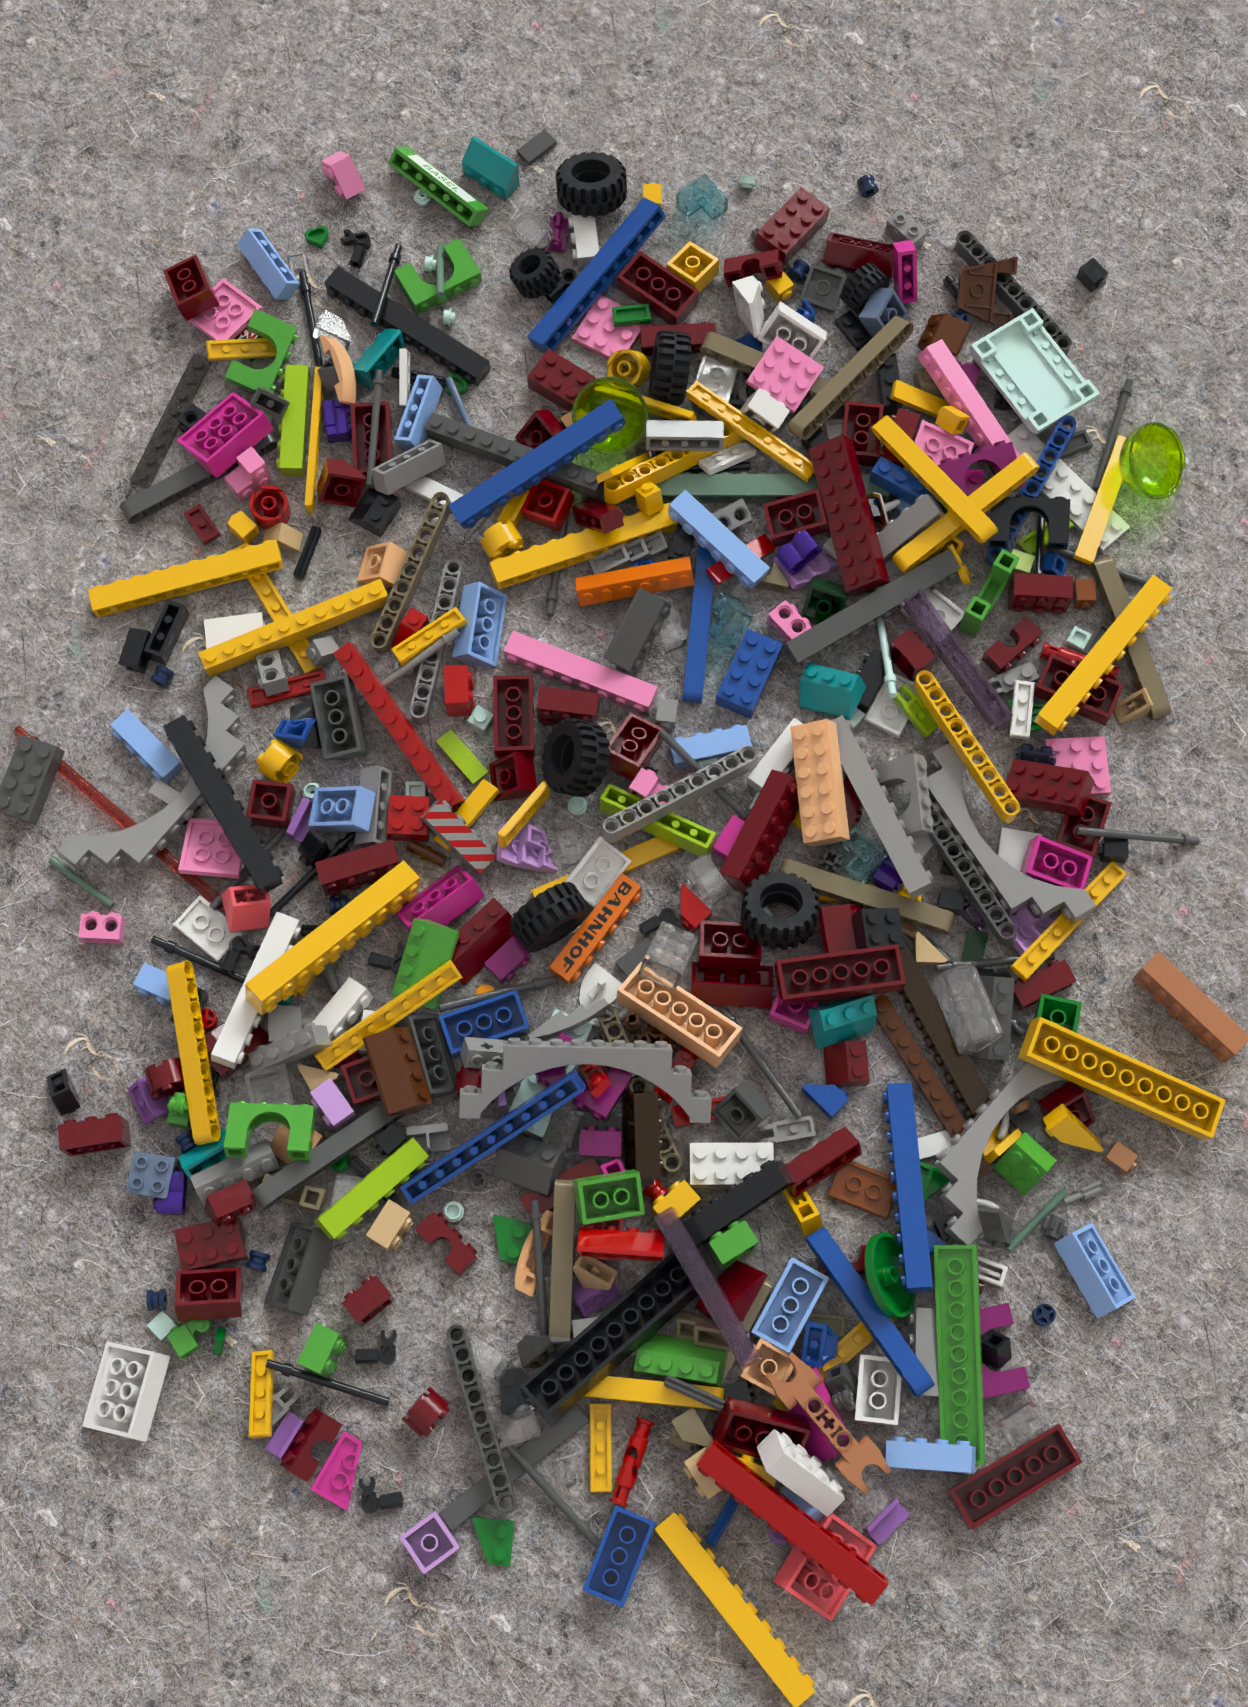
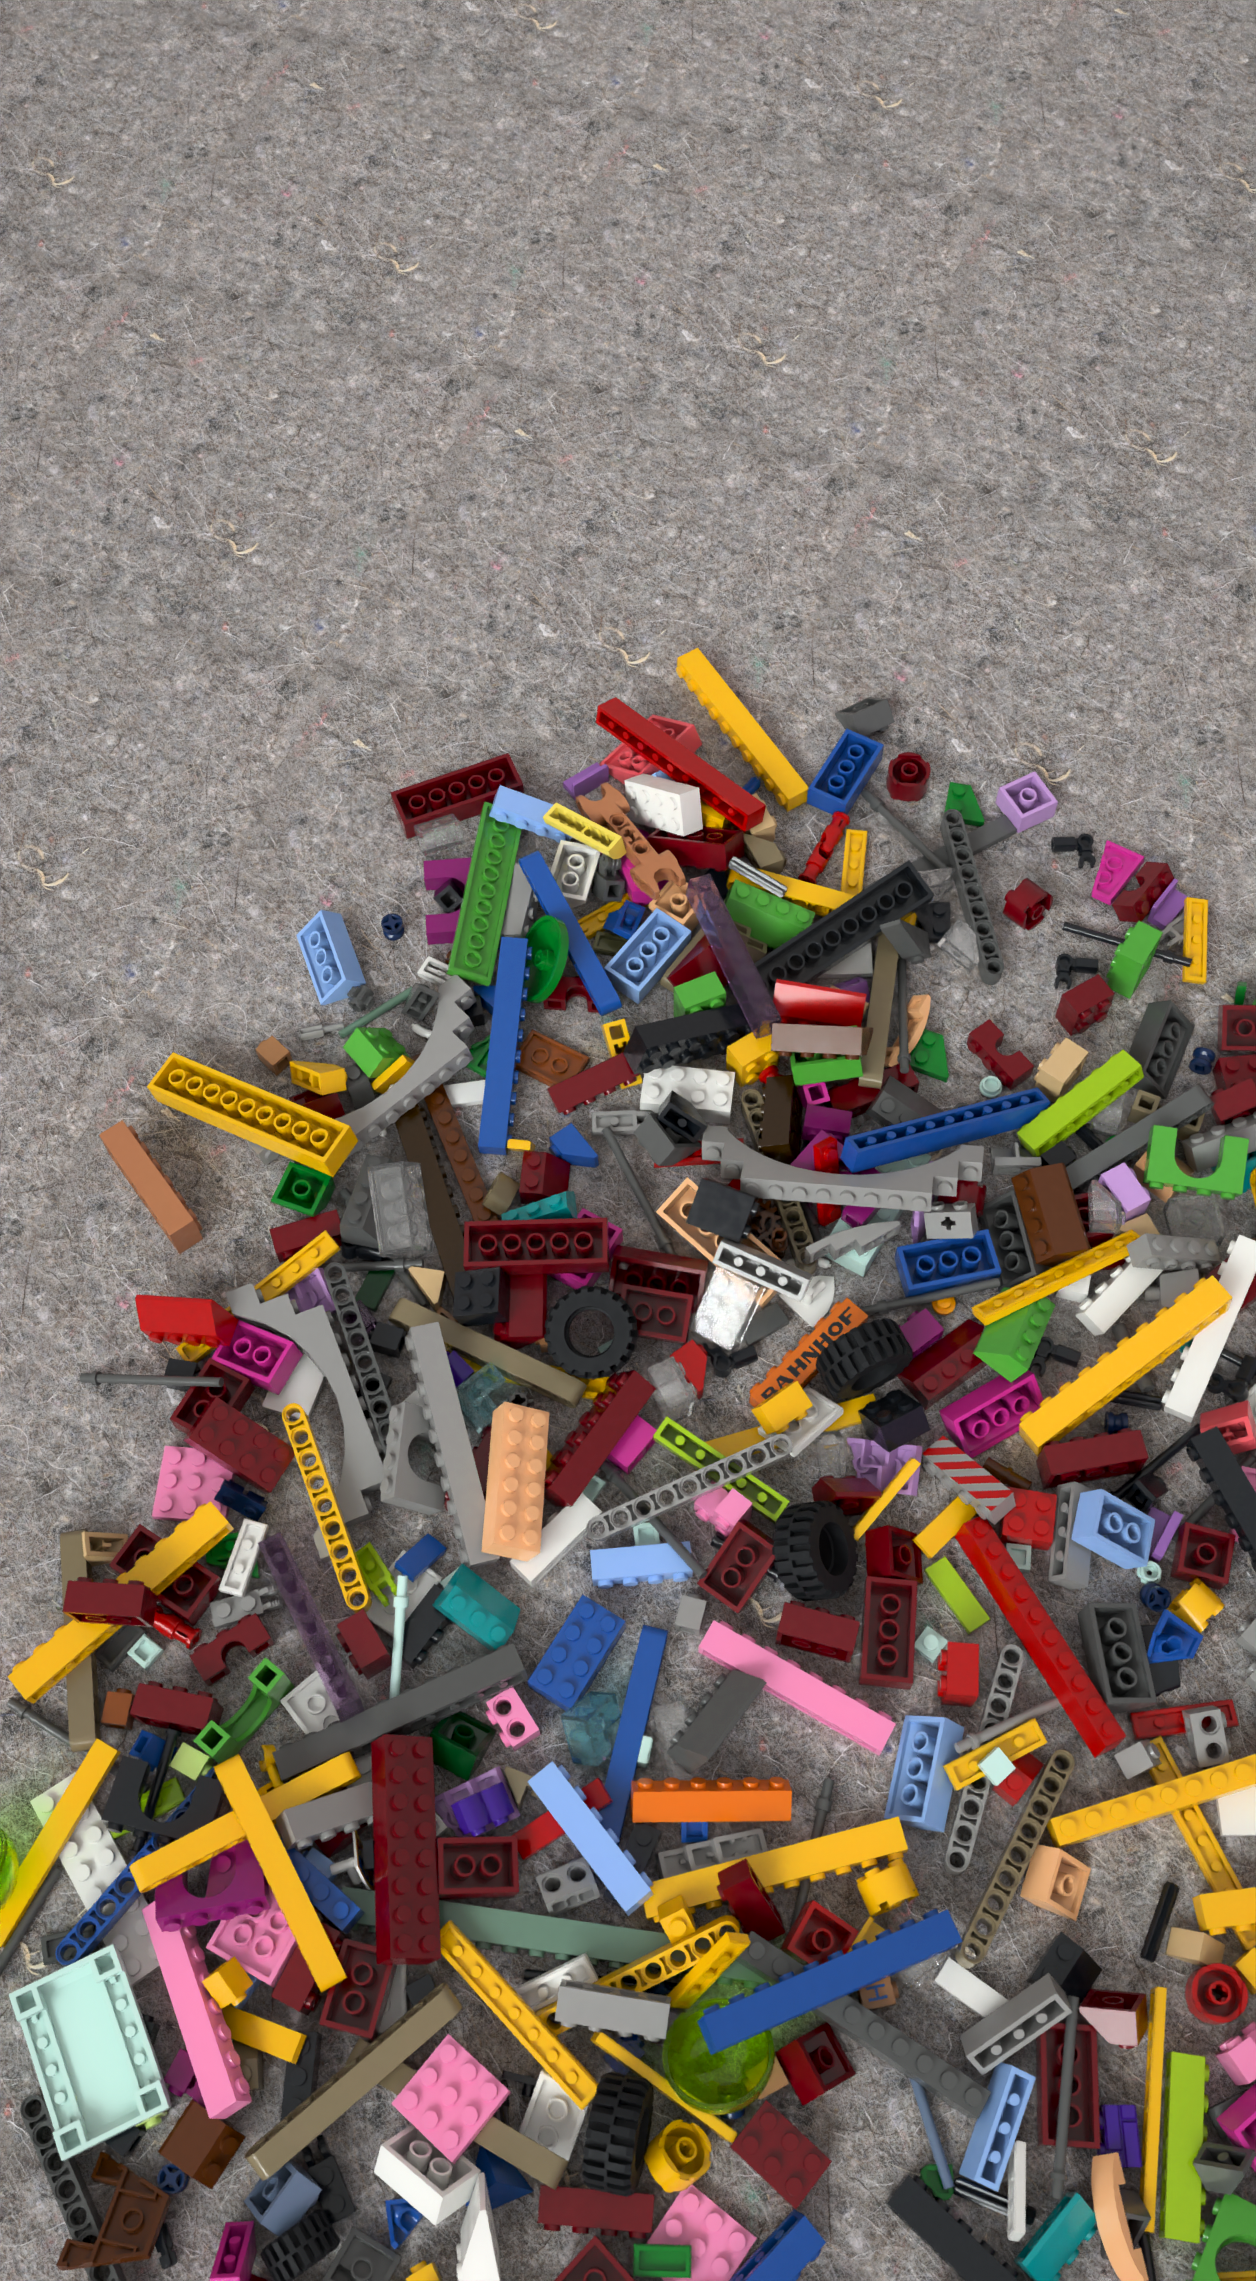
camera: 170 degrees left, 10 degrees down
white brick [740,388,790,433] -> none
none -> dark red brick [62,1577,158,1627]
none -> red slope [135,1294,238,1348]
none -> blue tile [394,1533,447,1582]
none -> dark tan beam [482,1172,520,1217]
none -> yellow tile [507,1139,536,1152]
none -> light yellow brick [543,803,627,859]
none -> light aqua tile [637,1736,653,1768]
none -> black slope [657,1090,708,1143]
none -> black brick [686,1178,760,1243]
none -> light grey brick [712,1238,813,1302]
none -> yellow brick [751,1381,813,1435]
none -> slope [771,1023,873,1060]
none -> dark red slope [811,1475,882,1516]
none -> dark grey slope [835,697,895,738]
none -> black brick [858,1389,930,1452]
none -> dark red brick [886,752,931,801]
none -> light aqua tile [977,1747,1016,1786]
none -> clear slope [1088,1180,1126,1234]
none -> dark blue wheel [1139,1582,1171,1612]

